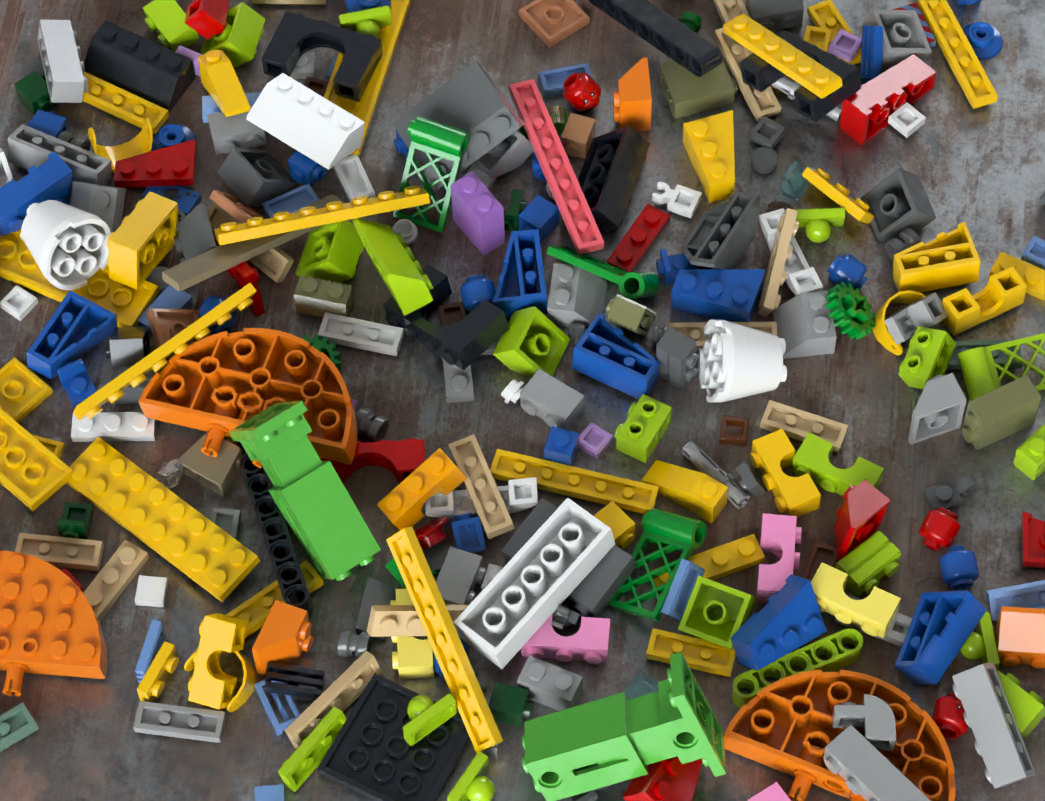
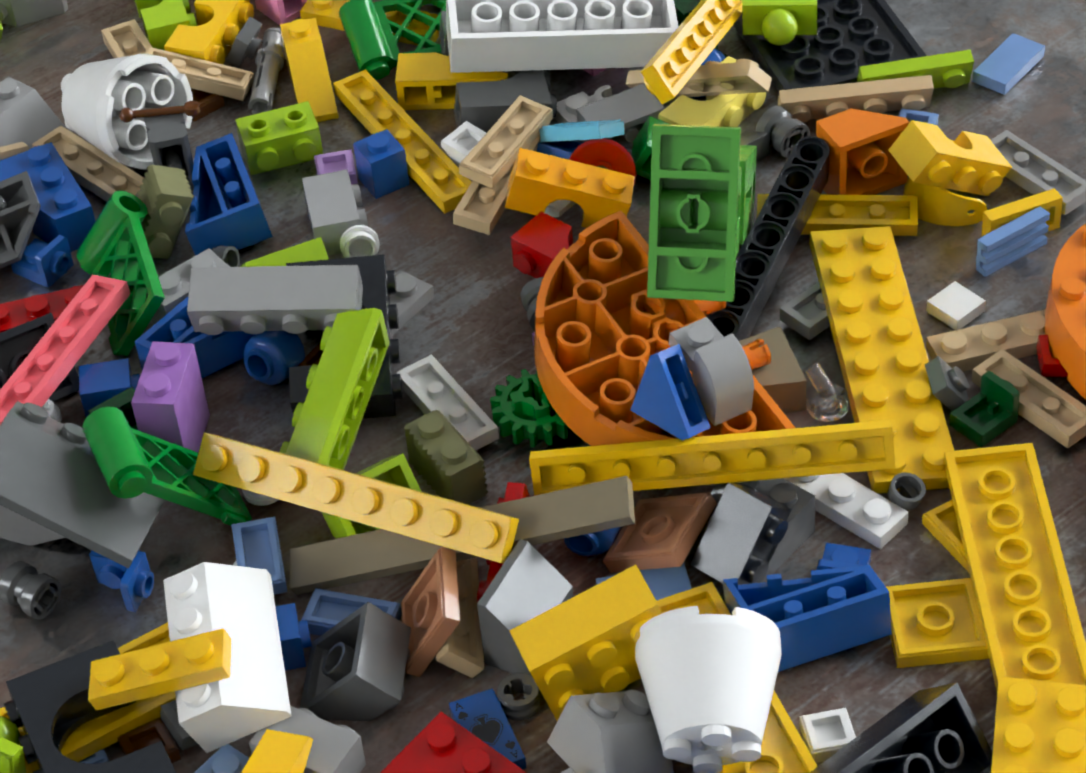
camera: 135 degrees left, 15 degrees down
none -> yellow plate [88,628,231,711]
none -> reddish brown hinge [119,101,200,123]
none -> tan tile [144,47,254,101]
none -> light grey brick [187,265,363,335]
none -> medium blue tile [231,516,288,595]
none -> tan tile [459,95,553,189]
none -> medium azure tile [539,119,625,142]
none -> blue slope [630,344,711,440]
none -> light grey brick [668,317,754,426]
none -> dark grey hinge [888,472,926,512]
none -> dark grey plate [925,356,970,411]

